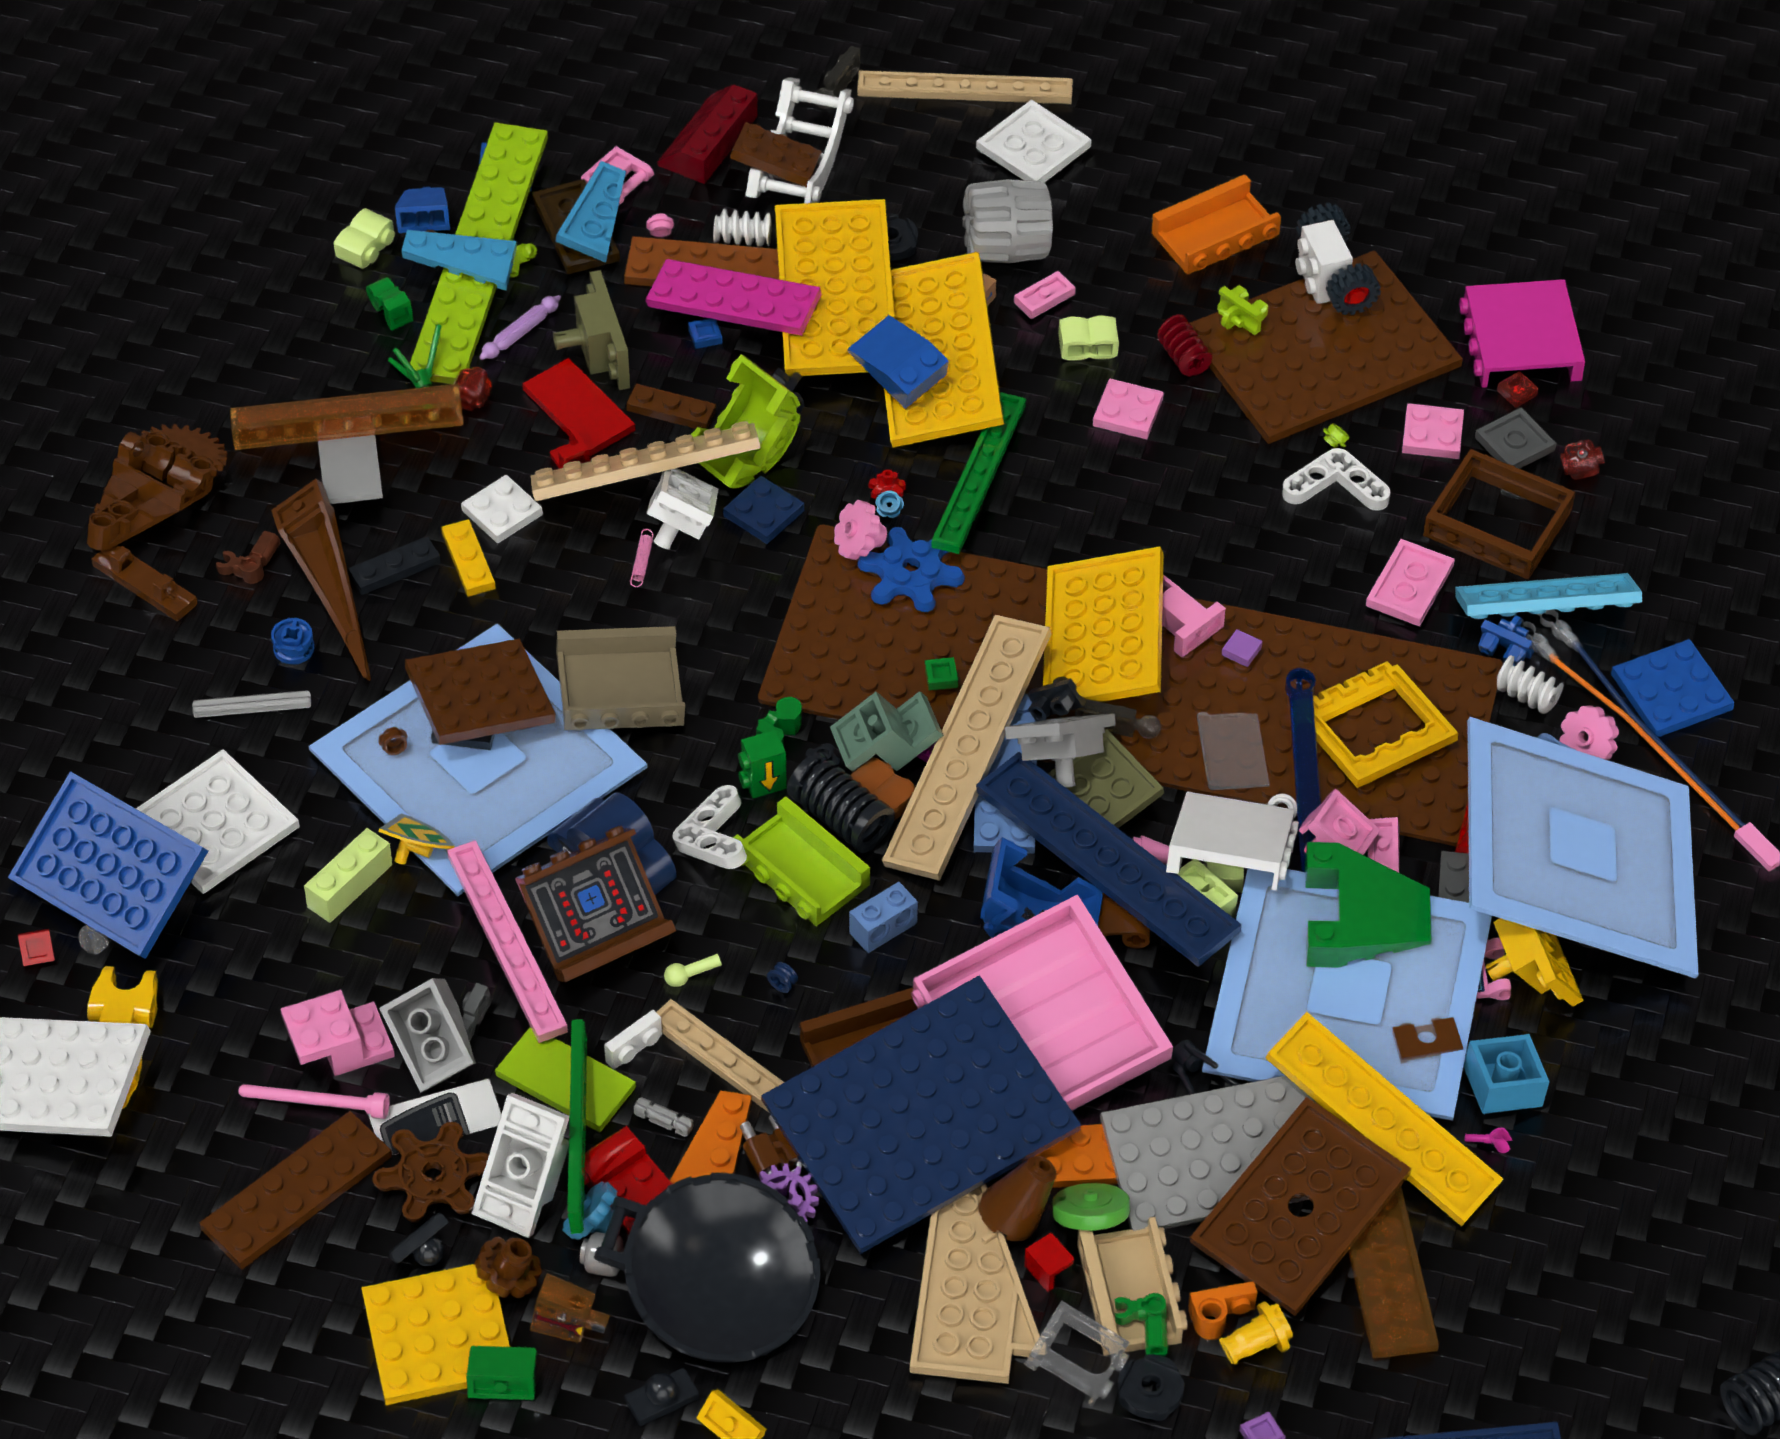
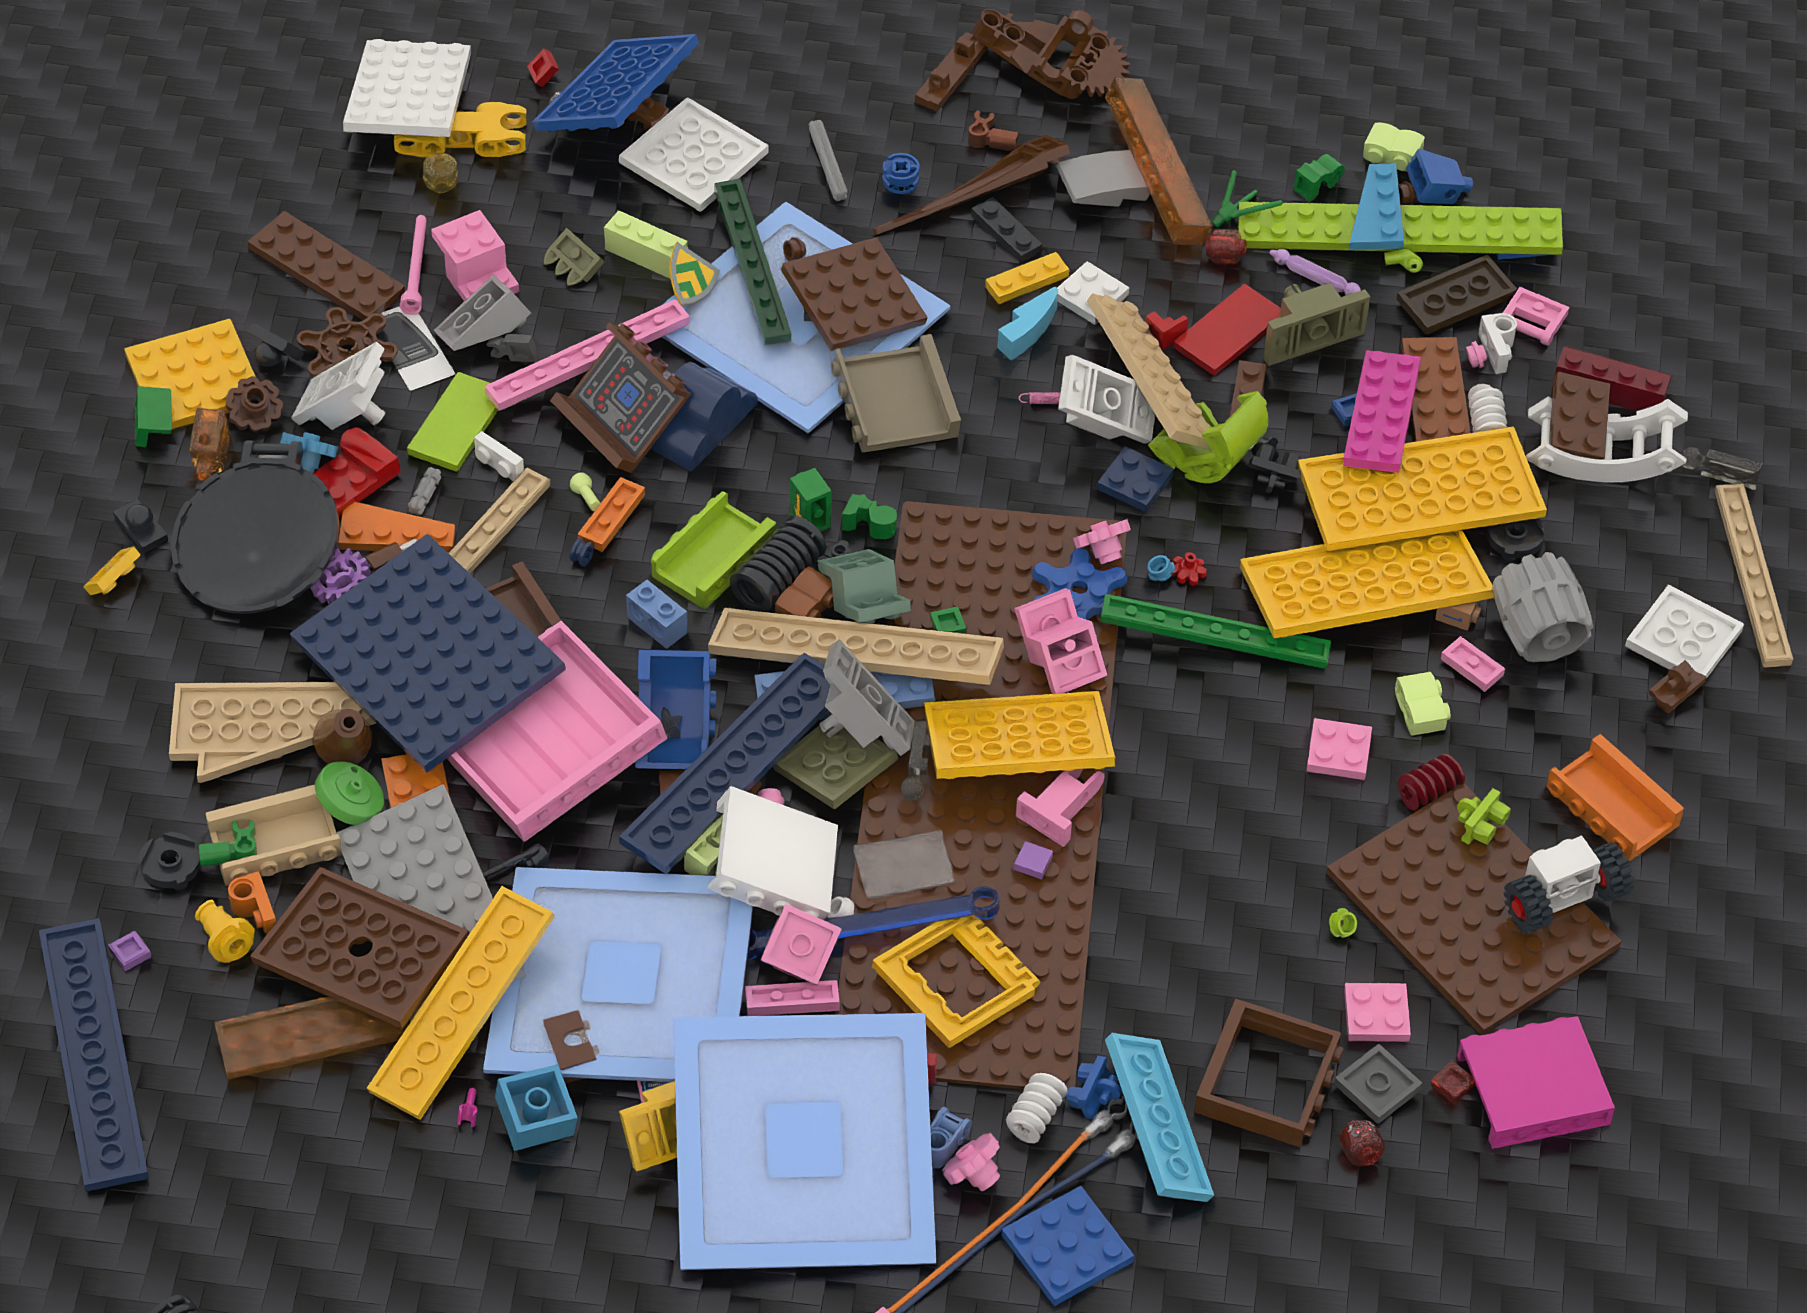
camera: 80 degrees right, 0 degrees up
dark azure wing [556,161,626,263] -> none
green tile [568,1019,587,1234] -> none
white beam [672,785,747,869] -> none
blue slope [847,315,949,409] -> none
clear panel [1024,1301,1130,1405] -> none
red panel [1025,1233,1074,1292] -> none
black hips [1027,676,1087,721] -> none
white beam [1282,448,1390,510] -> none
green wedge [1305,842,1431,968] -> none
bright pink plate [1366,539,1455,627] -> none
none -> clear yellow head [423,153,458,193]
none -> olive plate [544,228,605,286]
none -> orange plate [578,477,645,552]
none -> dark green plate [714,179,792,345]
none -> medium azure slope [997,287,1059,360]
none -> bright pink bracket [1014,588,1107,694]
none -> white plate [1478,313,1517,374]
none -> reddish brown hips [1649,660,1707,713]

